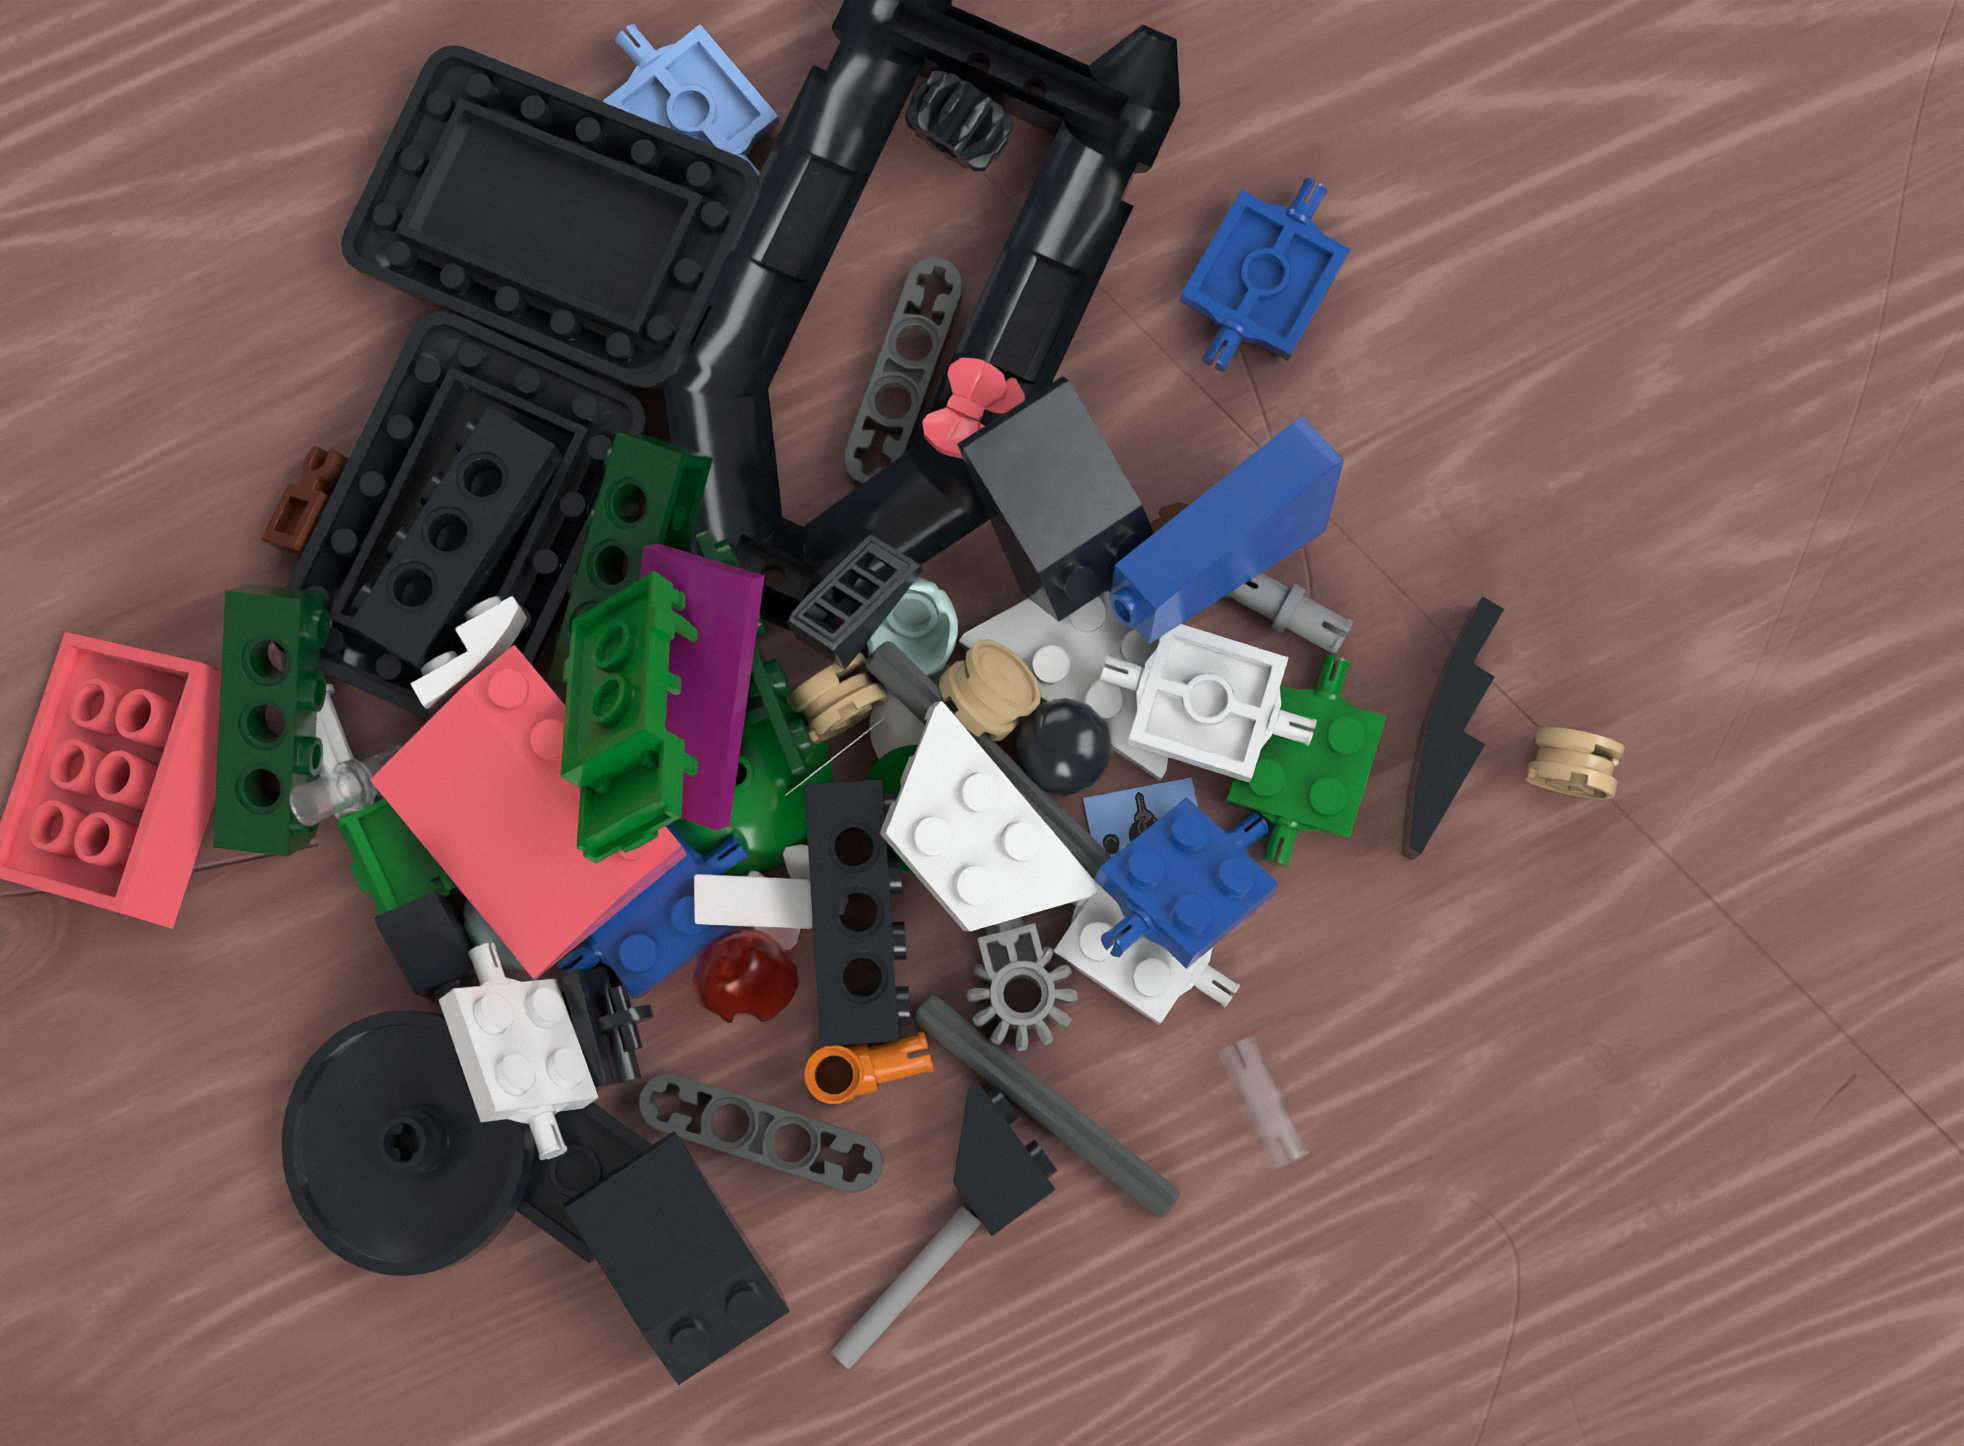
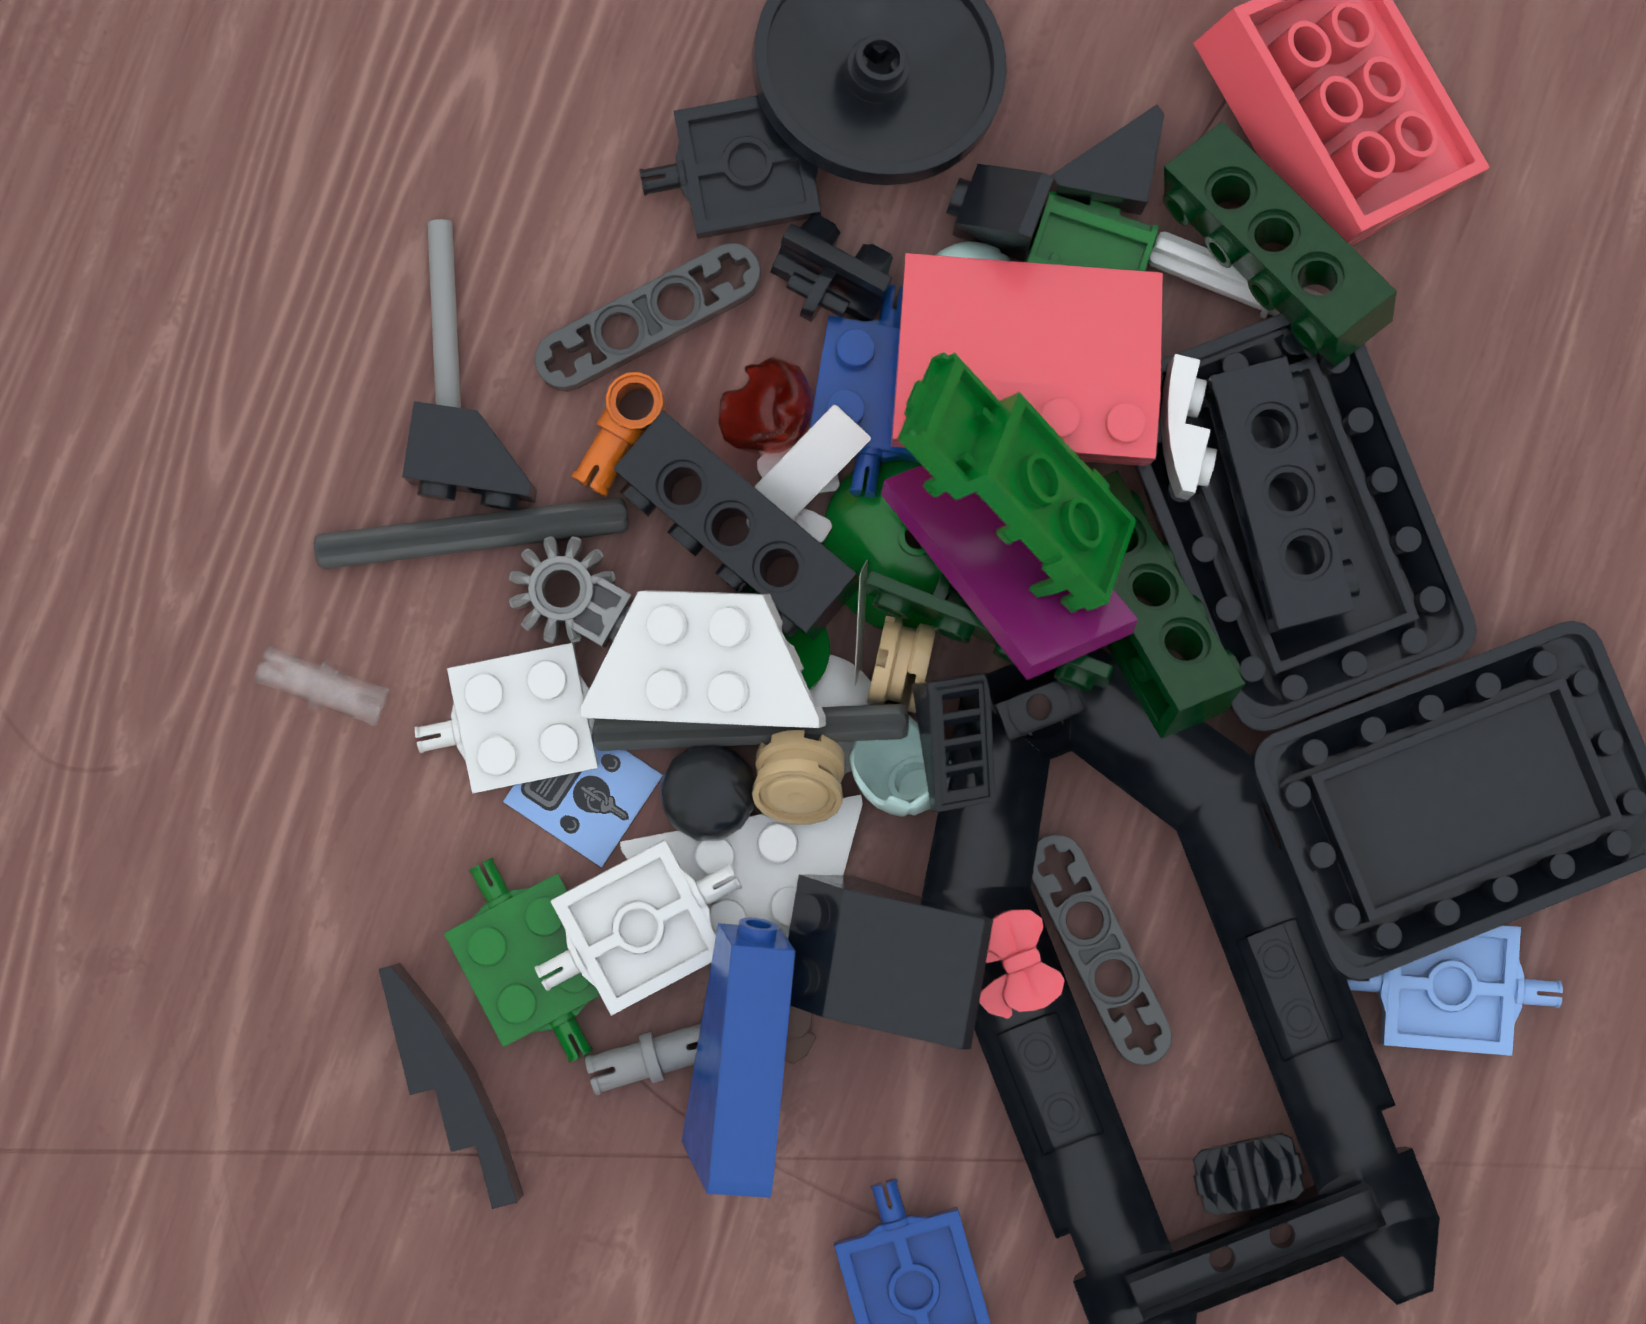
camera: 140 degrees right, 5 degrees up
copper plate [261,445,349,556] -> none
clear pin [290,745,403,826] -> none
white plate [439,943,599,1160] -> none
black slope [563,1131,790,1385] -> none
blue plate [1094,797,1279,969] -> none
tan wheel [1525,727,1625,800] -> none
none -> black slope [1049,105,1164,215]

